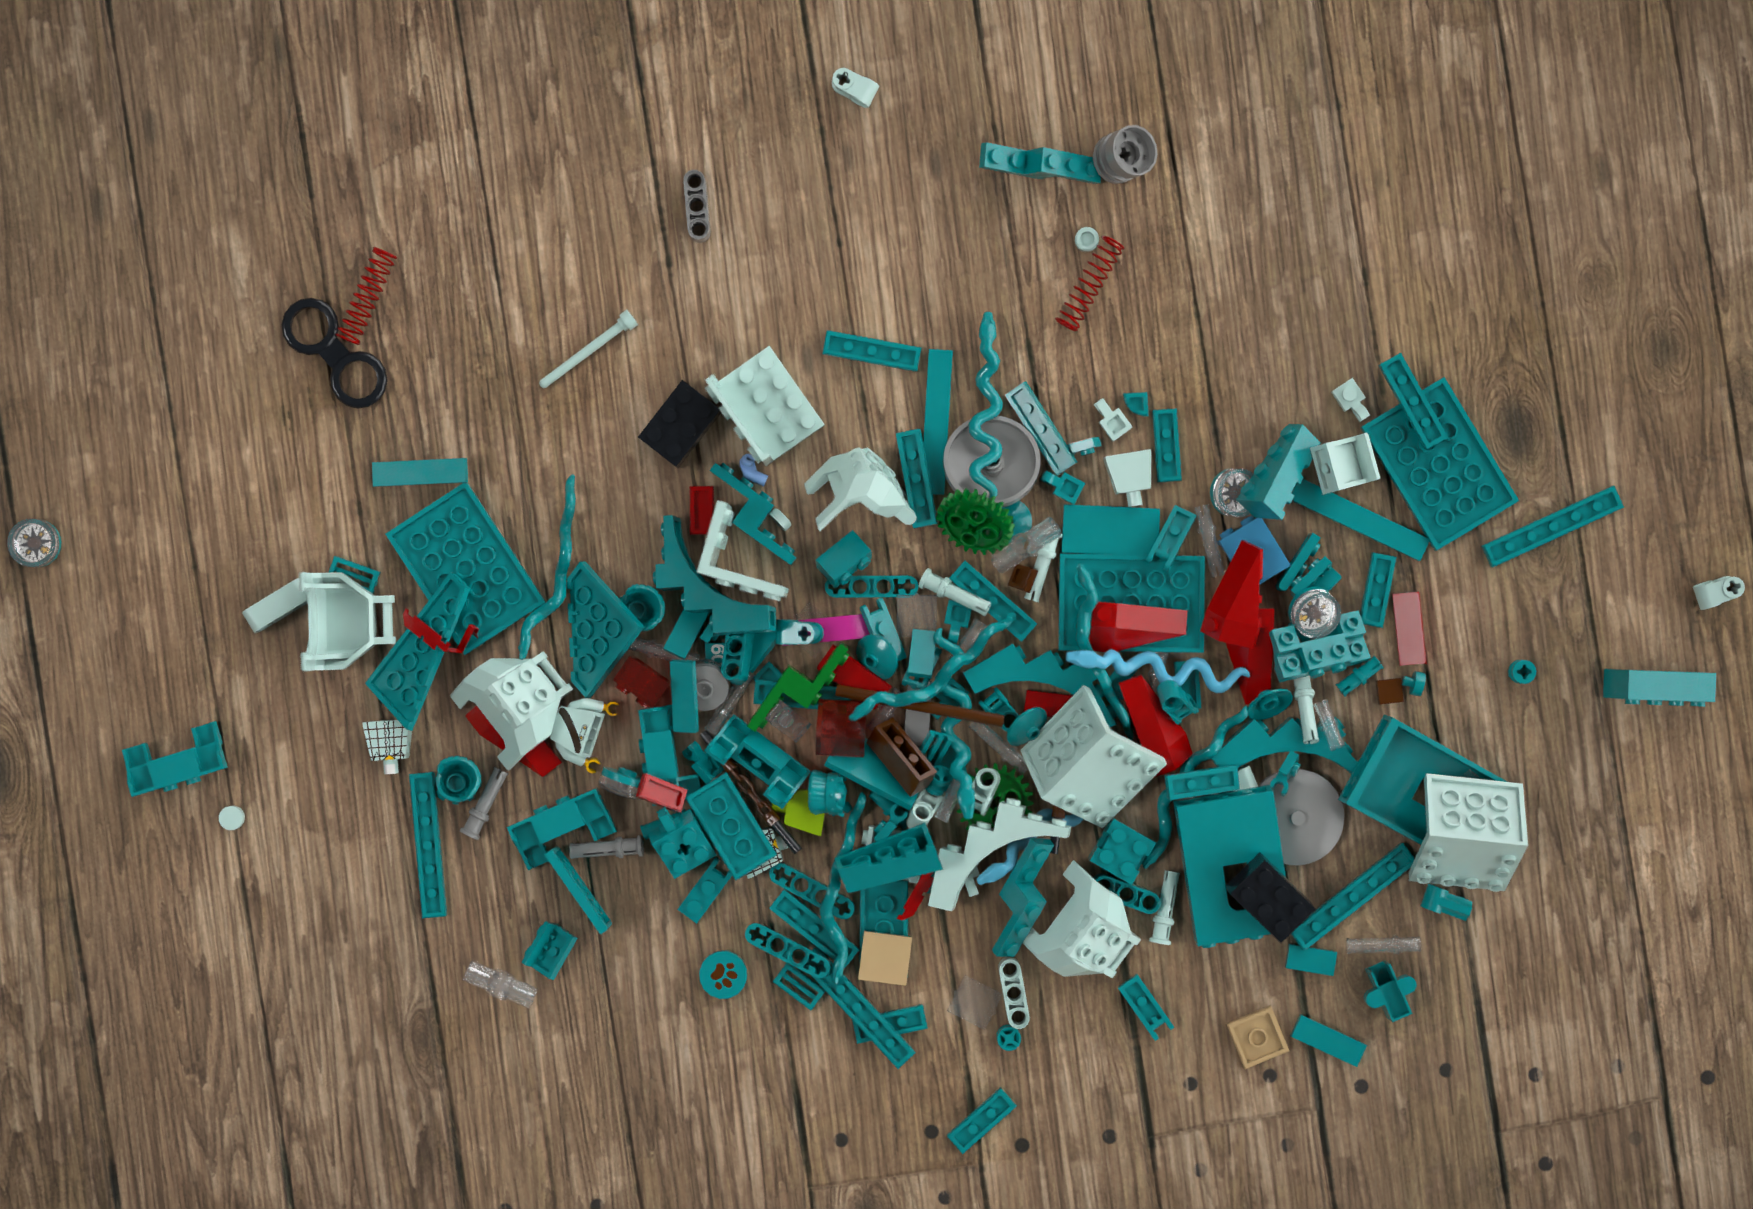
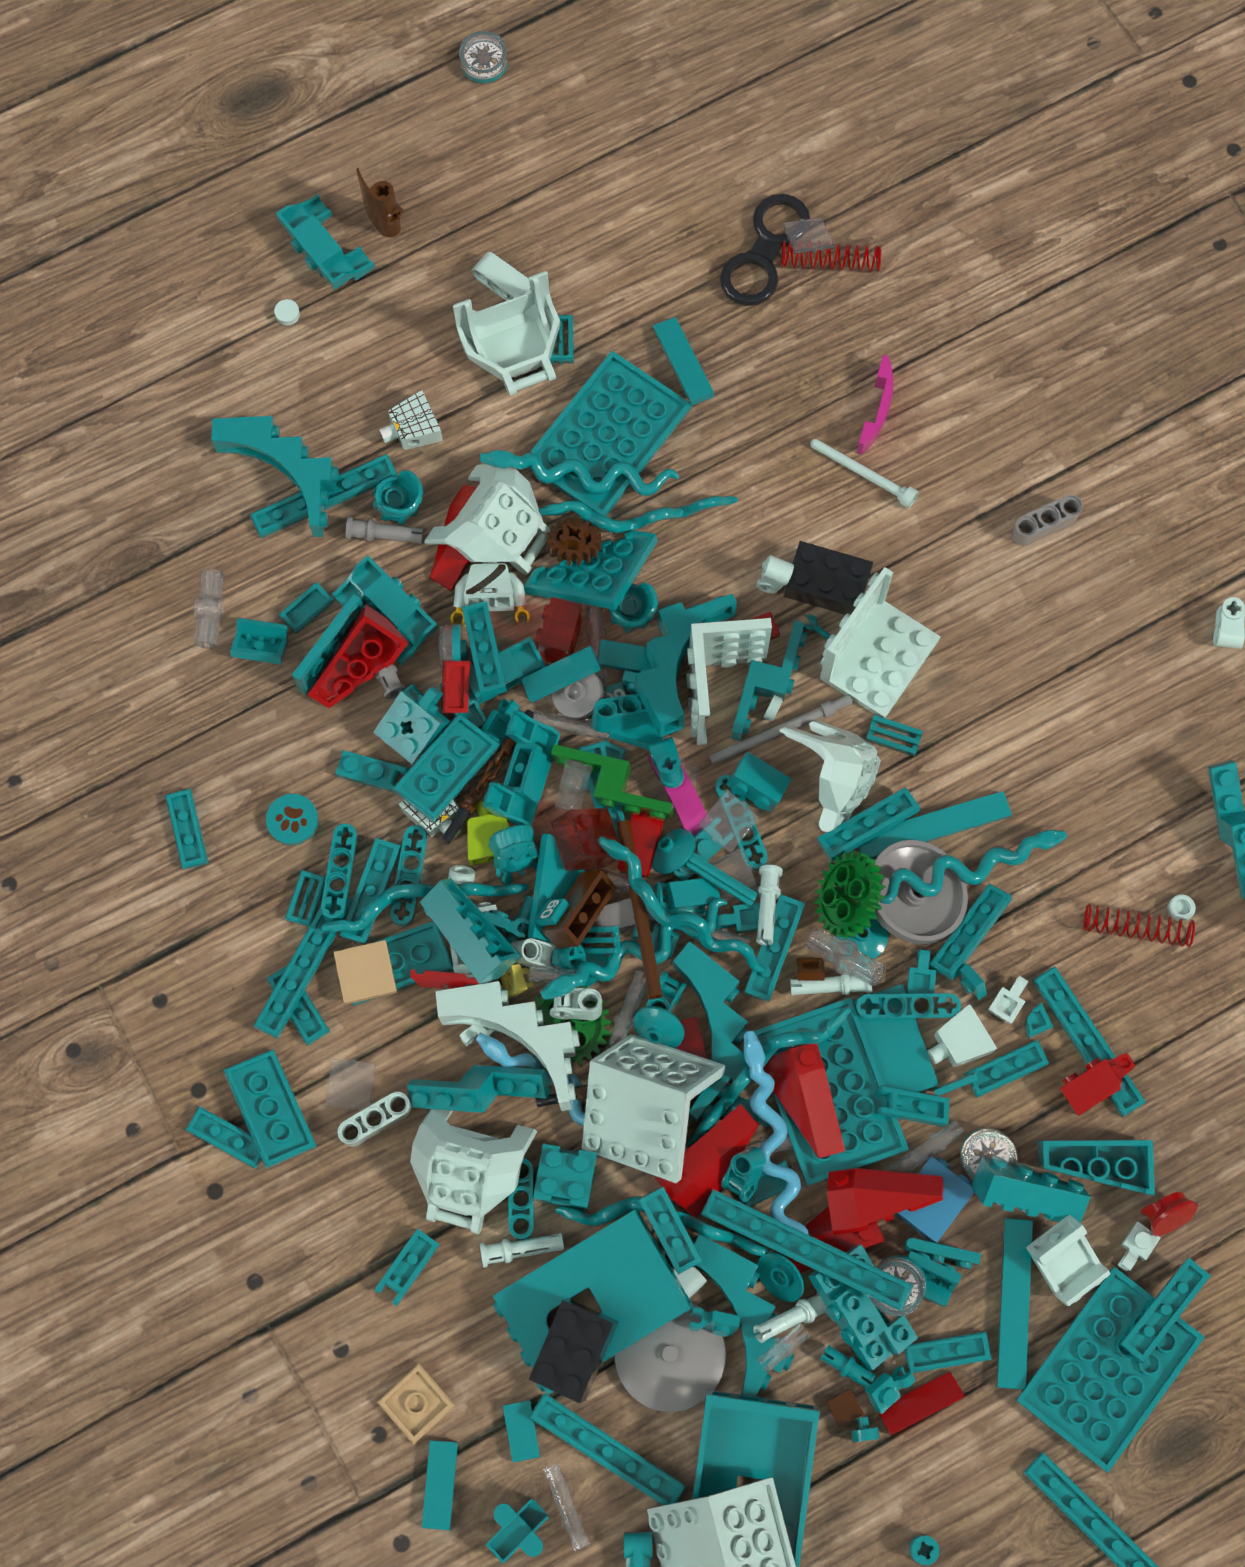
camera: 75 degrees right, 15 degrees down
teal wing [365,572,471,731] -> none
red piece [403,608,479,653] -> none
light blue arm [739,454,768,486] -> none
teal tile [822,330,921,372] -> none
teal wheel [996,1024,1021,1051] -> none
none -> teal tile [165,788,209,870]
none -> teal arch [211,416,339,537]
none -> teal tile [223,1049,317,1169]
none -> teal tile [278,582,334,635]
none -> red wedge [307,605,408,708]
none -> reddish brown panel [356,167,403,238]
none -> light aqua tile [448,865,475,884]
none -> teal plate [462,601,507,698]
none -> teal animal [480,450,679,496]
none -> light yellow tile [500,964,534,998]
none -> teal tile [534,898,570,926]
none -> reddish brown gear [547,518,601,565]
none -> teal axle [685,854,757,906]
none -> clear piece [698,790,759,853]
none -> teal tile [701,1189,914,1312]
none -> light grey bar [708,694,853,765]
none -> light aqua piece [756,555,794,594]
none -> clear piece [783,218,834,253]
none -> teal hand [802,614,831,640]
none -> teal beam [855,993,961,1018]
none -> dark pink slope [857,354,893,455]
none -> teal plate [865,1366,916,1414]
none -> teal tile [866,715,923,757]
none -> teal piece [934,1071,979,1096]
none -> teal tile [1032,966,1146,1117]
none -> teal wedge [1037,1140,1155,1196]
none -> red hinge [1060,1053,1136,1116]
none -> red hat [1141,1192,1198,1237]

